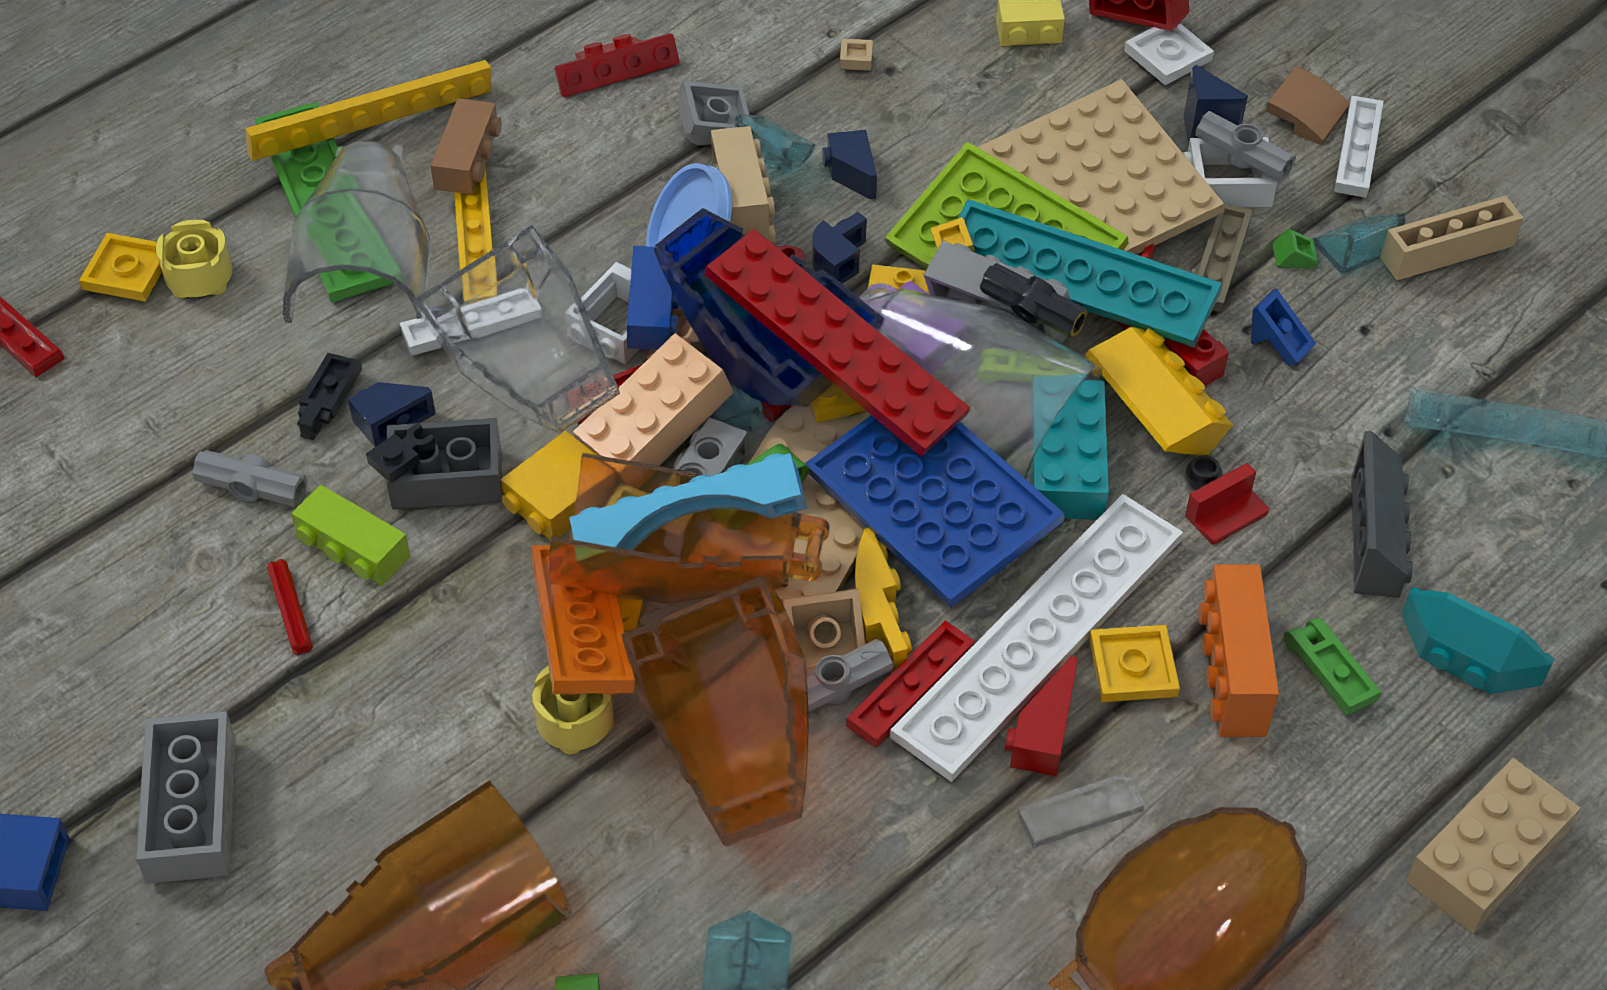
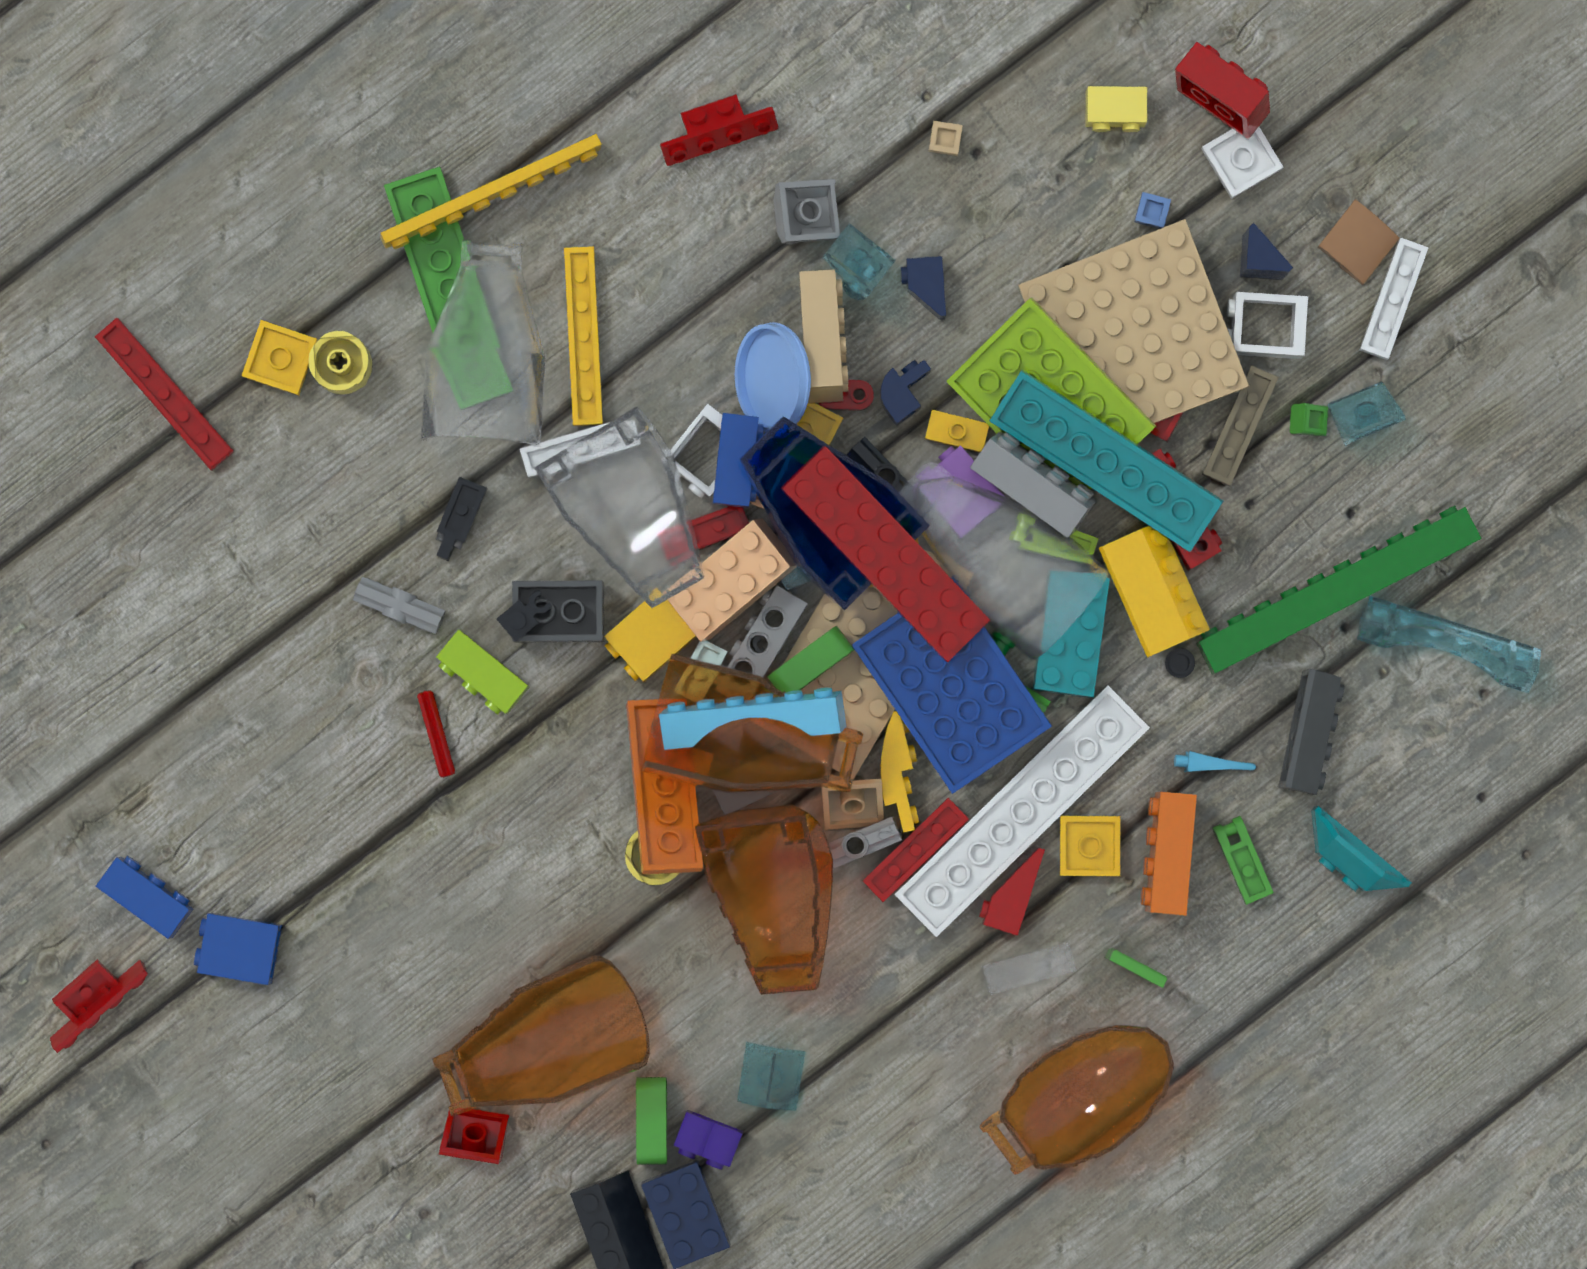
camera: 10 degrees right, 35 degrees up
light grey brick [136,711,236,884] -> none
dark blue slope [348,382,436,447] -> none
medium nougat brick [430,98,502,195] -> none
yellow plate [930,217,975,252] -> none
black piece [980,263,1088,338] -> none
red panel [1185,463,1269,545] -> none
light grey piece [1195,111,1296,182] -> none
blue slope [1251,288,1316,366] -> none
tan brick [1380,196,1524,281] -> none
tan brick [1406,758,1581,933] -> none
none -> bright green tile [1104,948,1167,988]
none -> medium blue plate [1134,192,1171,229]
none -> medium azure piece [1174,751,1256,772]
none -> green brick [1196,506,1482,675]

